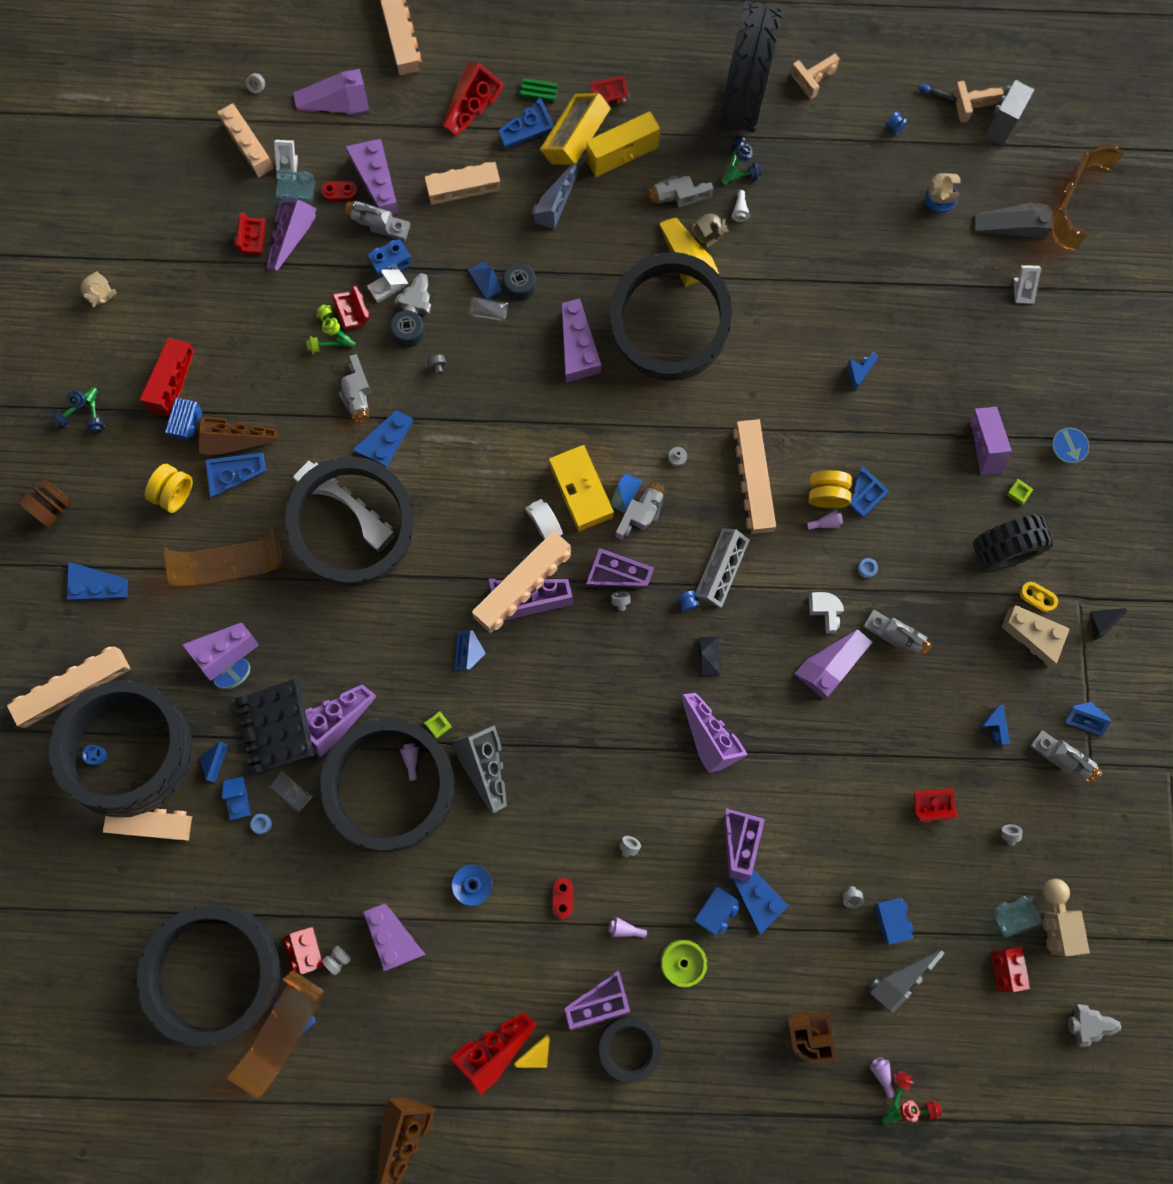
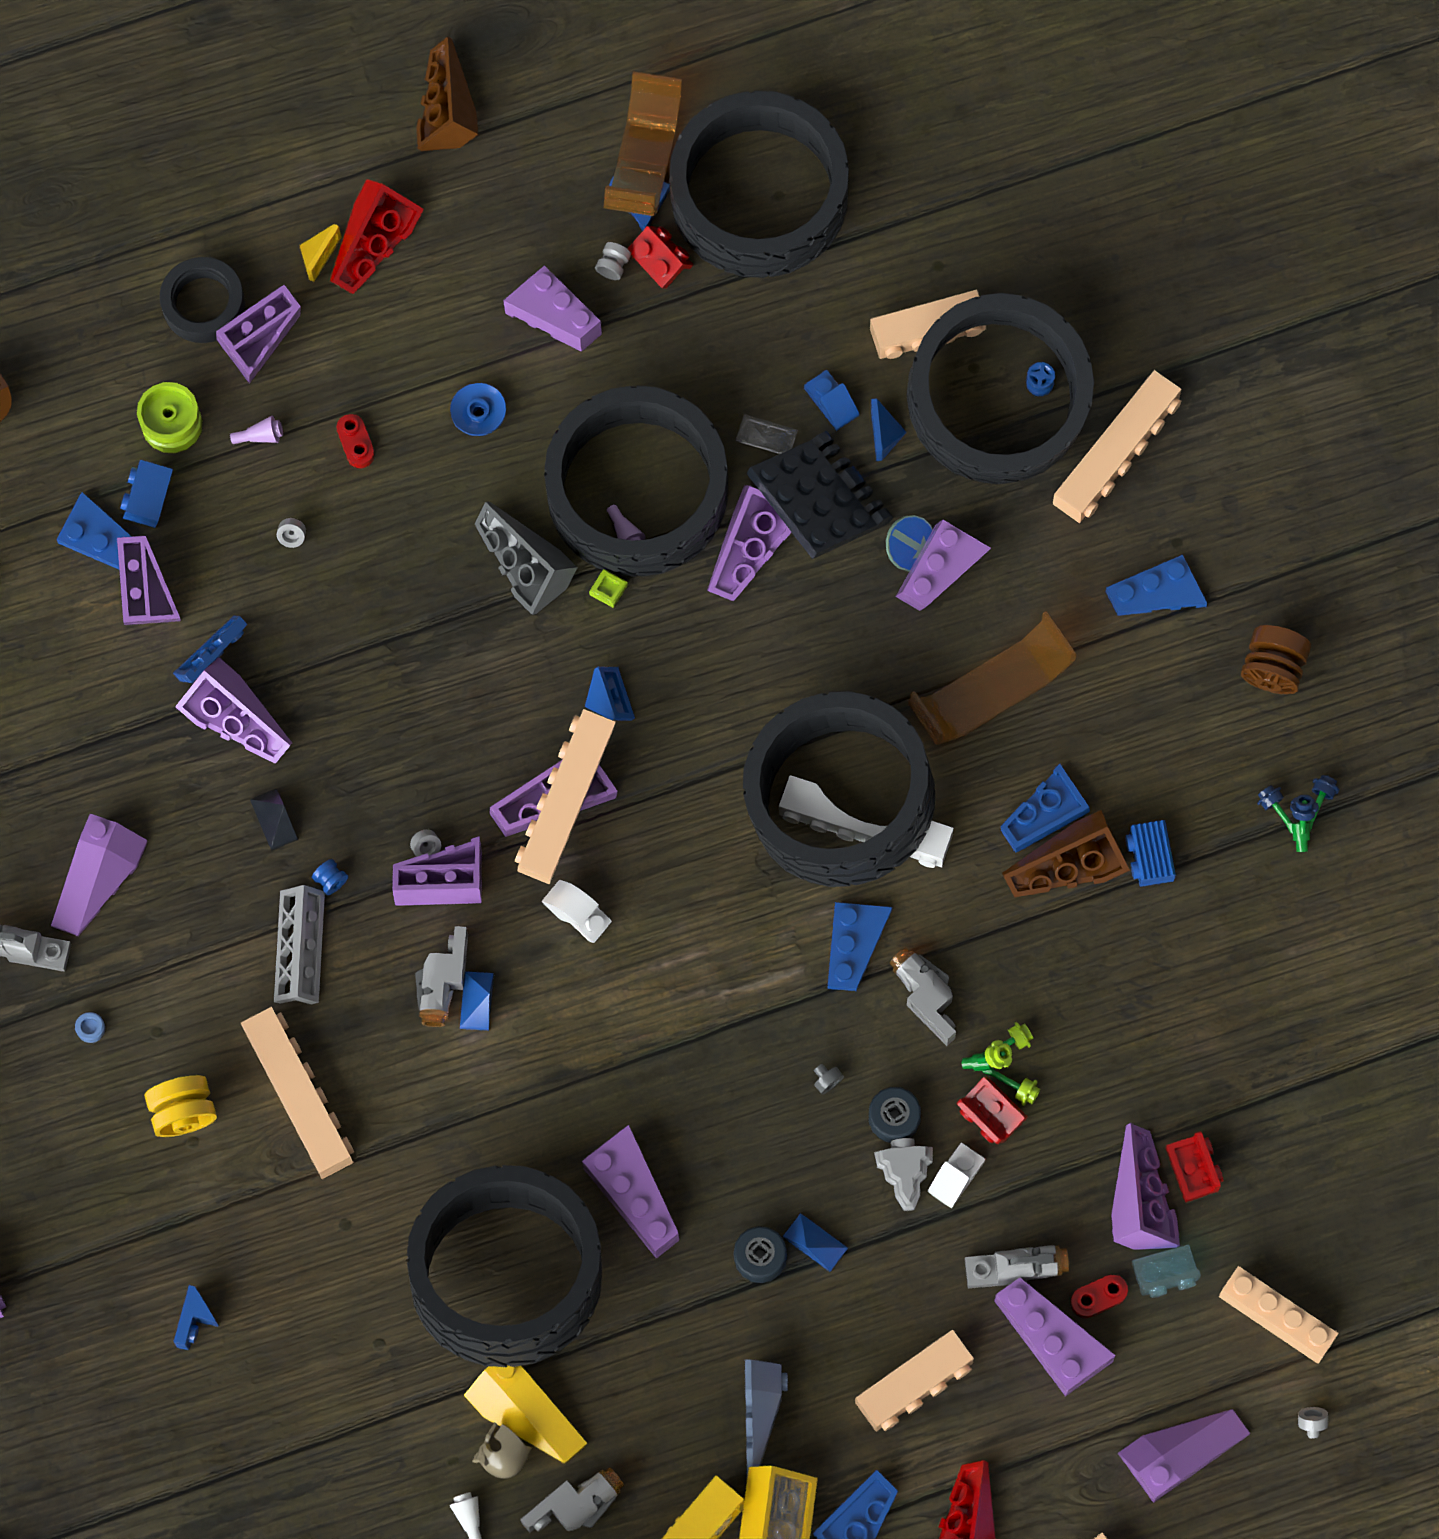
camera: 165 degrees right, 5 degrees down
tan helmet [80,272,117,307] -> none
red wedge [140,338,195,417] -> none
yellow wheel [145,464,193,513] -> none
medium blue tile [250,814,272,834] -> none
white slope [274,140,298,179] -> none
blue brick [367,239,412,279] -> none
clear slope [469,297,508,321] -> none
yellow brick [549,445,614,532] -> none
light grey tile [668,447,687,467] -> none
lavender cone [807,510,843,530] -> none
white brick [809,592,844,634] -> none
blue wing [849,467,889,518] -> none
none -> blue wing [173,616,247,683]

